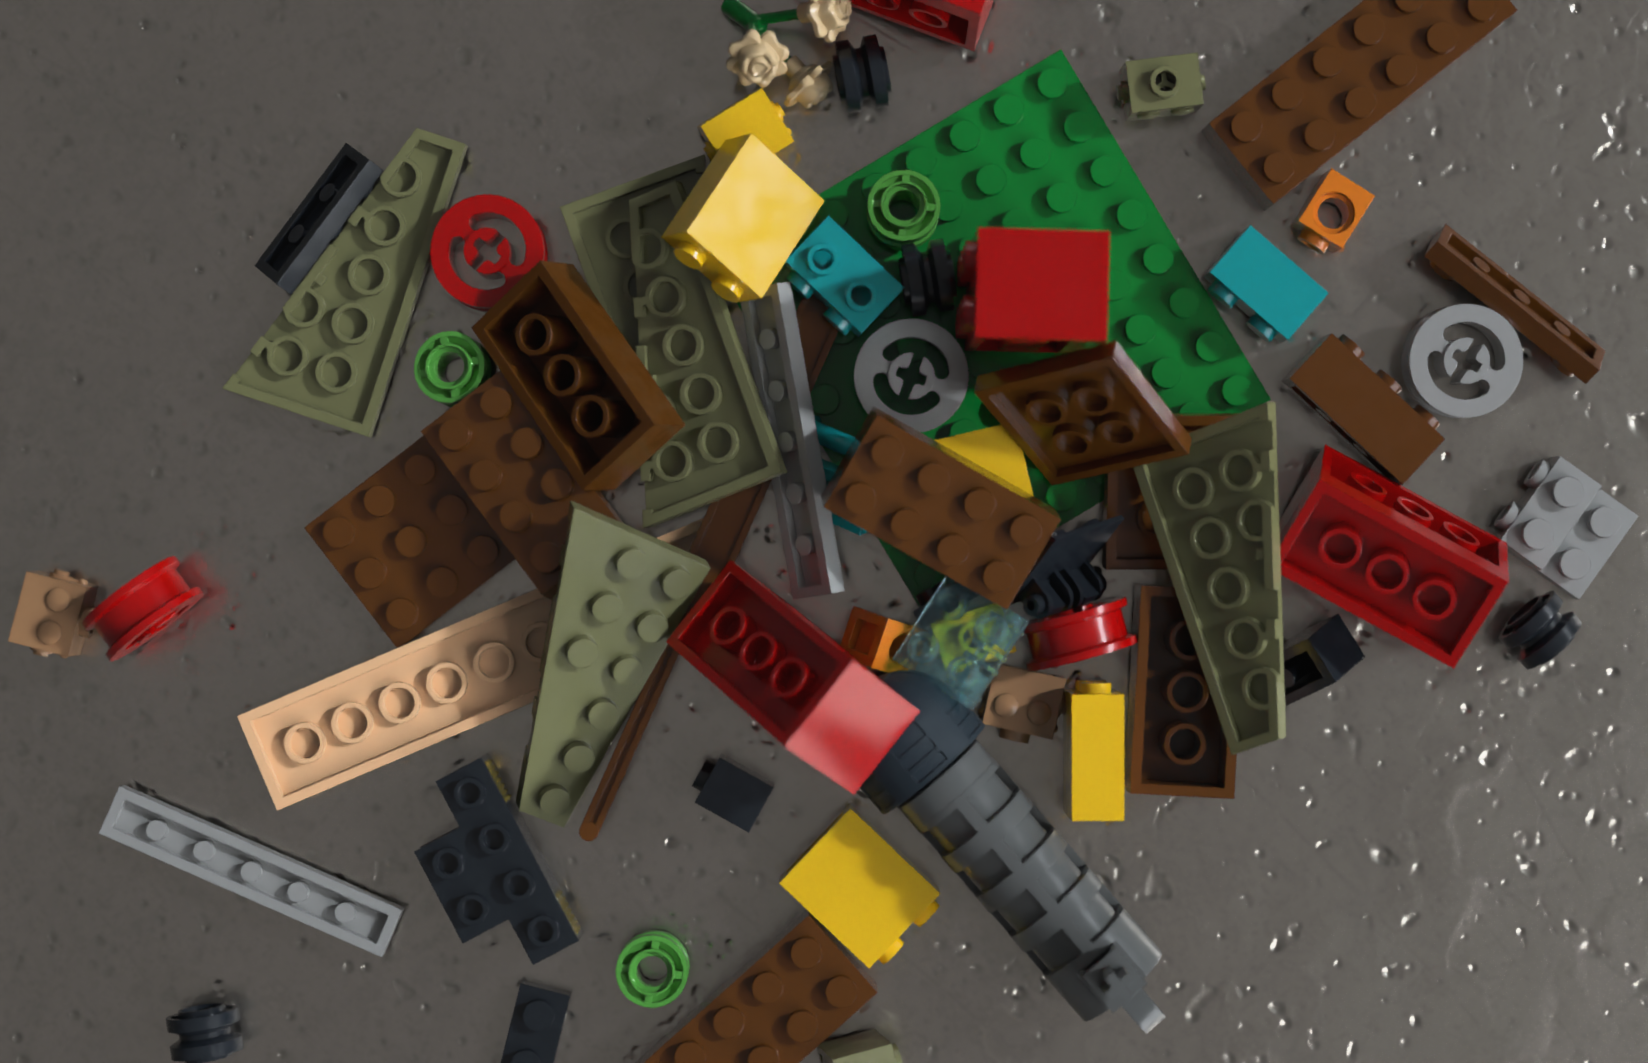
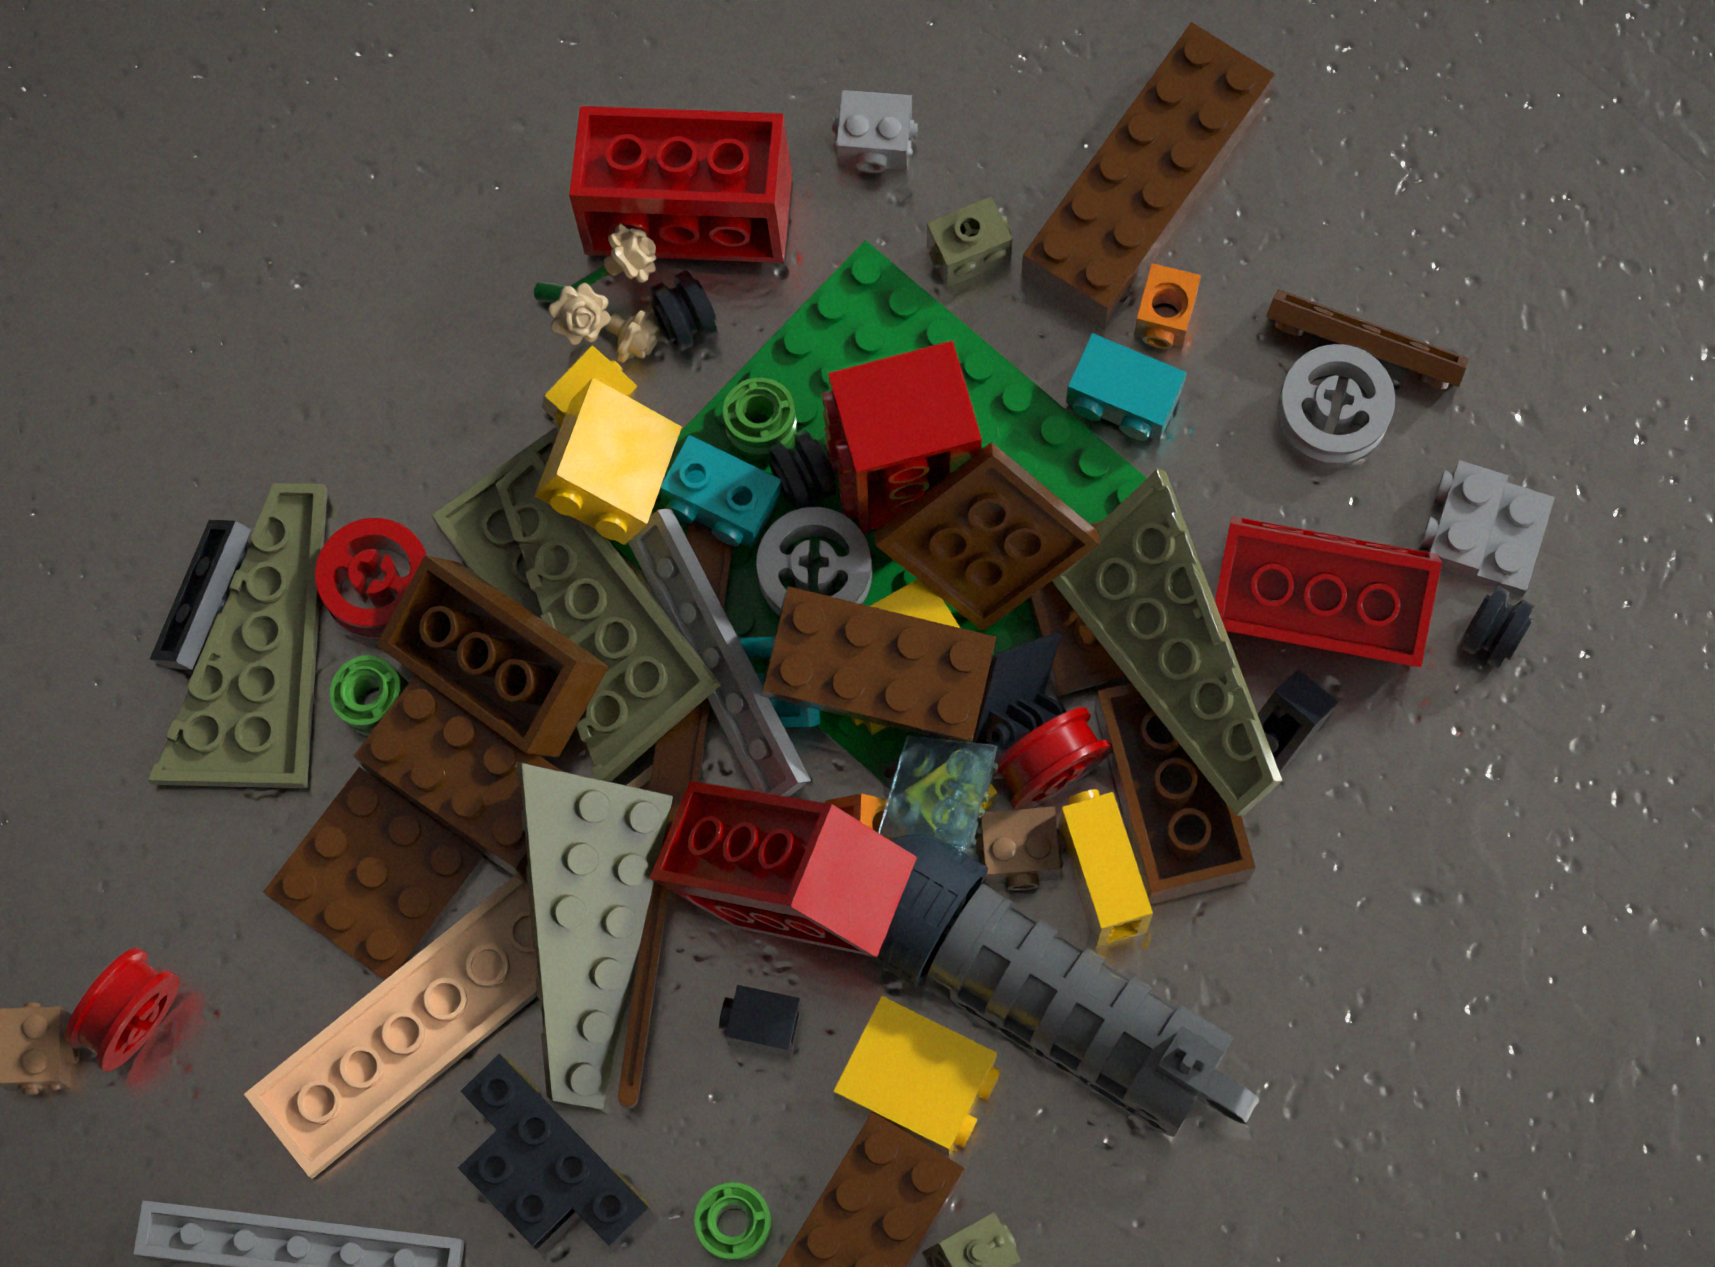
camera: 15 degrees left, 15 degrees down
reddish brown brick [1282,333,1445,485] -> none

